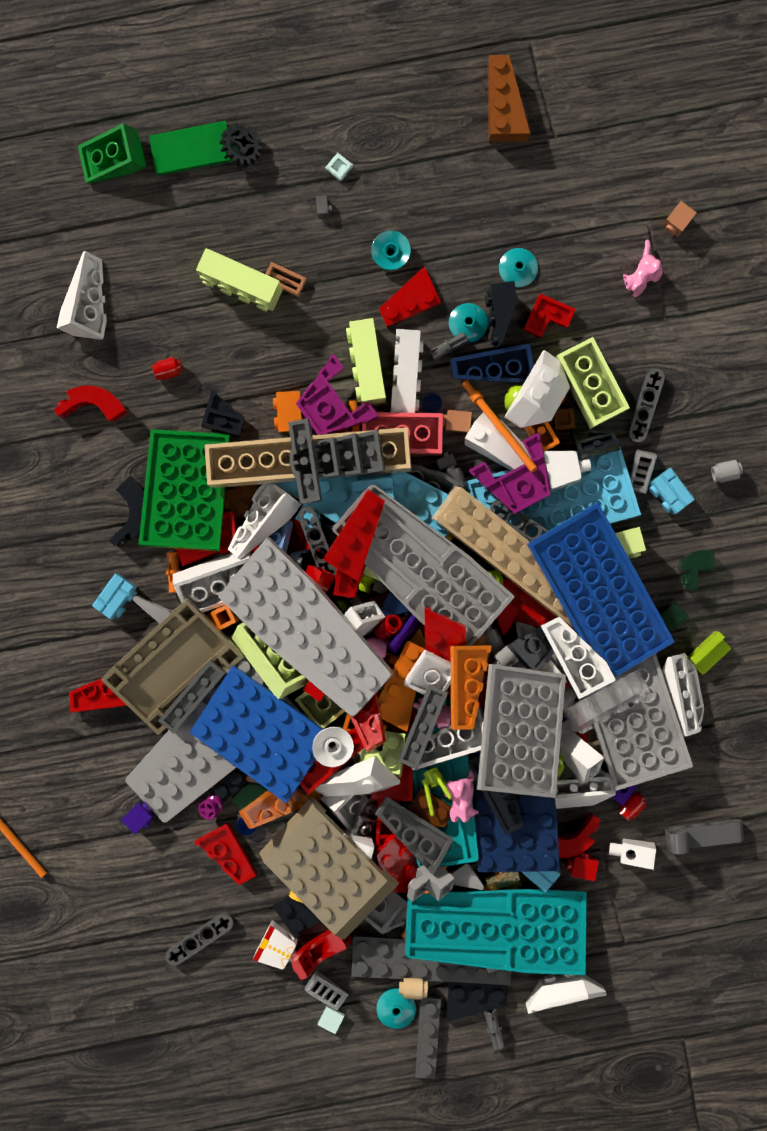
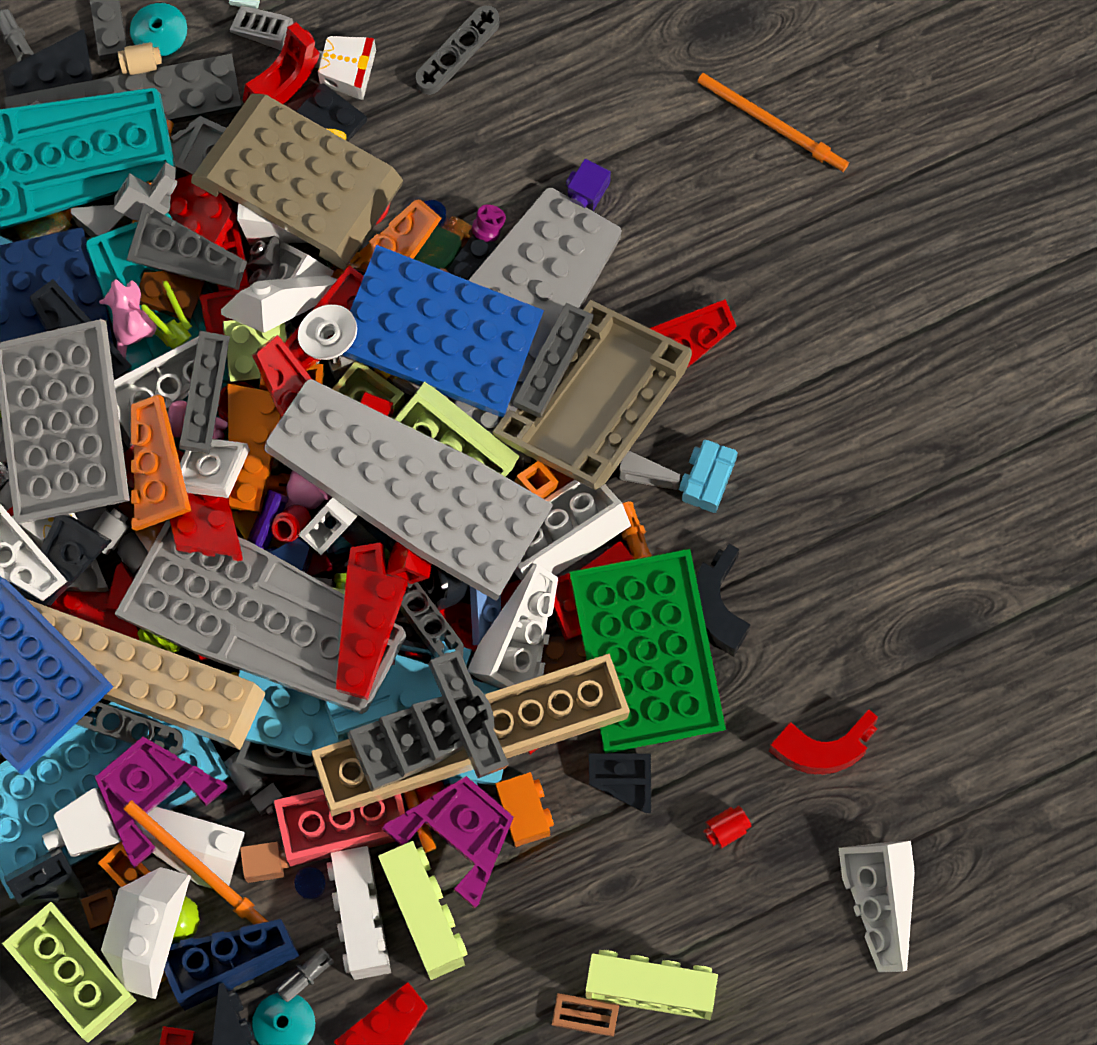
camera: 170 degrees right, 15 degrees down
red wing [193,822,258,885] -> none
none -> clear orange plate [444,216,472,241]

